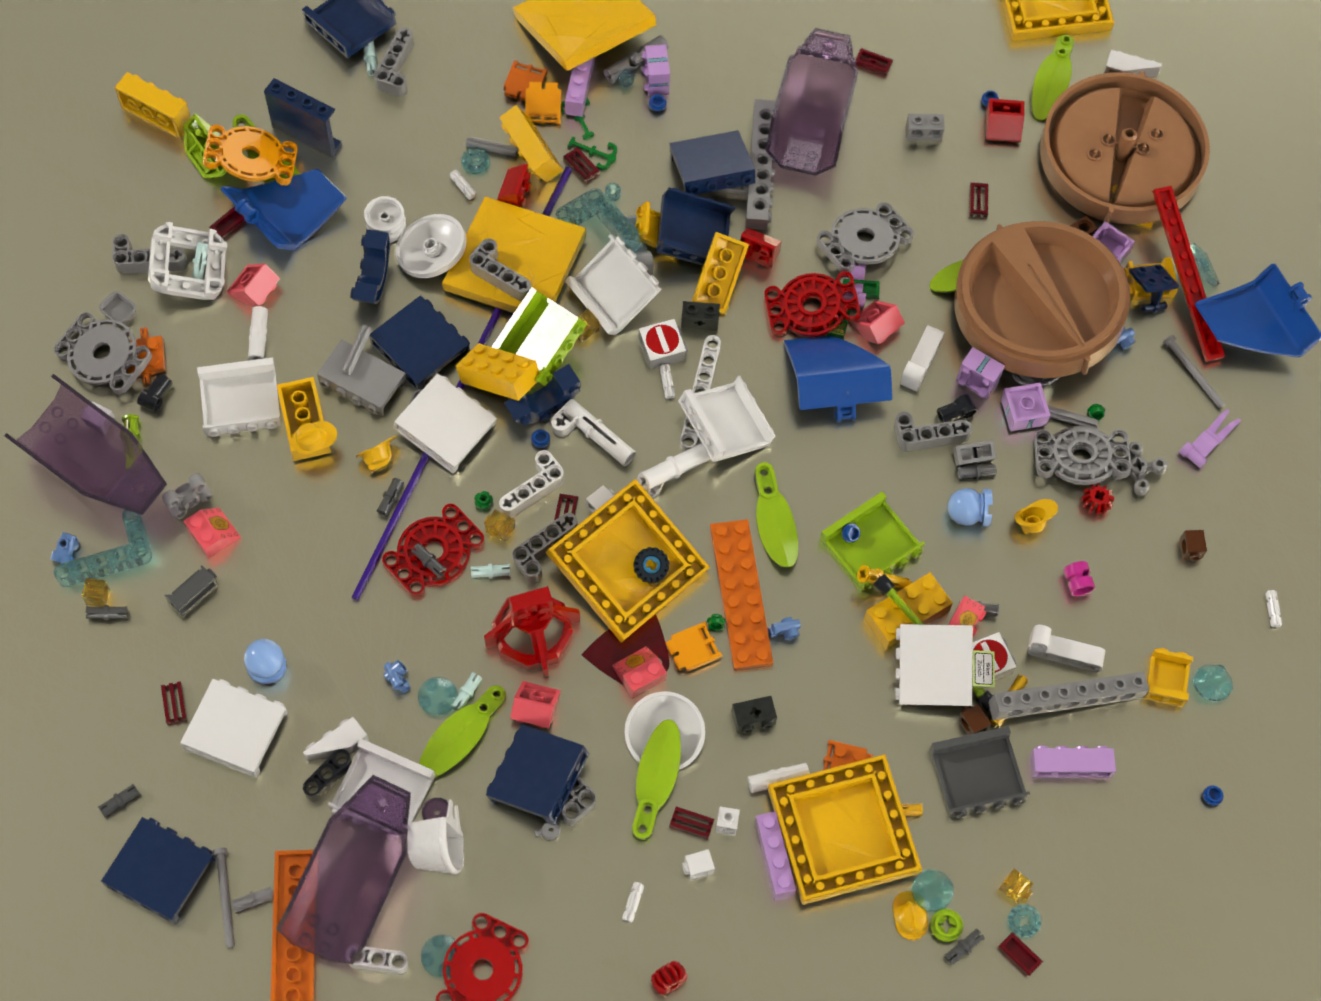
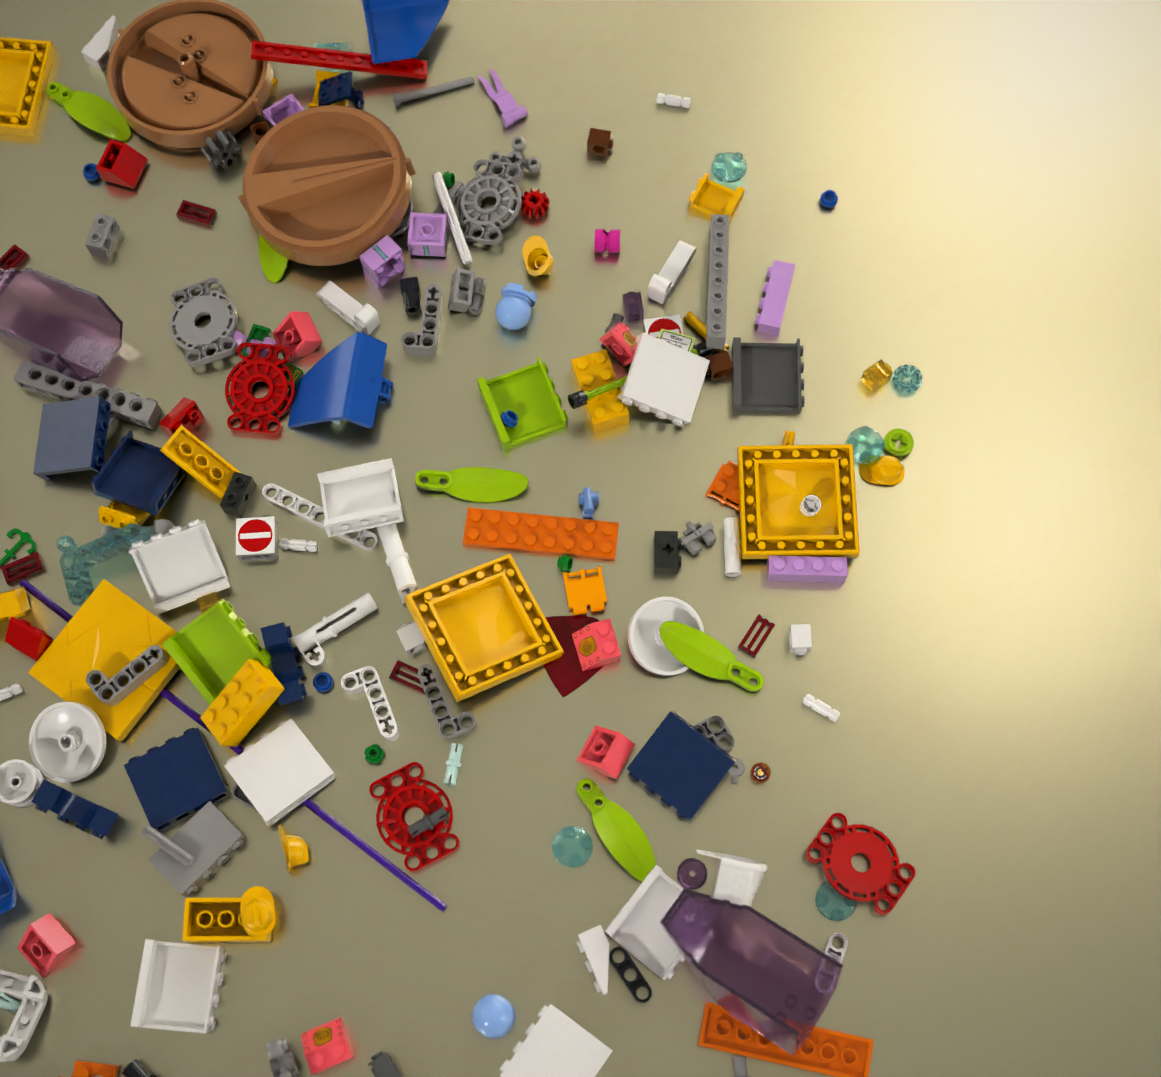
camera: 70 degrees left, 5 degrees up
white axle [248,306,268,360] -> none
dark grey pin [376,478,404,516] -> none
medium blue plate [383,660,411,693] -> none
light aqua pin [451,672,482,711] -> none
clear yellow brick [484,509,515,542] -> none
red plate [484,586,580,677] -> none
black bush [633,547,670,583] -> none
red gear [651,961,688,995] -> none
white brick [715,806,740,836] -> none
yellow pin [857,565,912,589] -> none
dark grey pin [945,929,985,965] -> none
dark red tile [998,932,1043,976] -> none
none -> dark grey gear [201,130,242,168]
none -> white axle [432,172,472,265]
none -> clear purple brick [622,291,644,322]
none -> light grey hips [681,521,717,555]
none -> tile [750,762,771,784]
none -> white wheel [800,495,821,517]

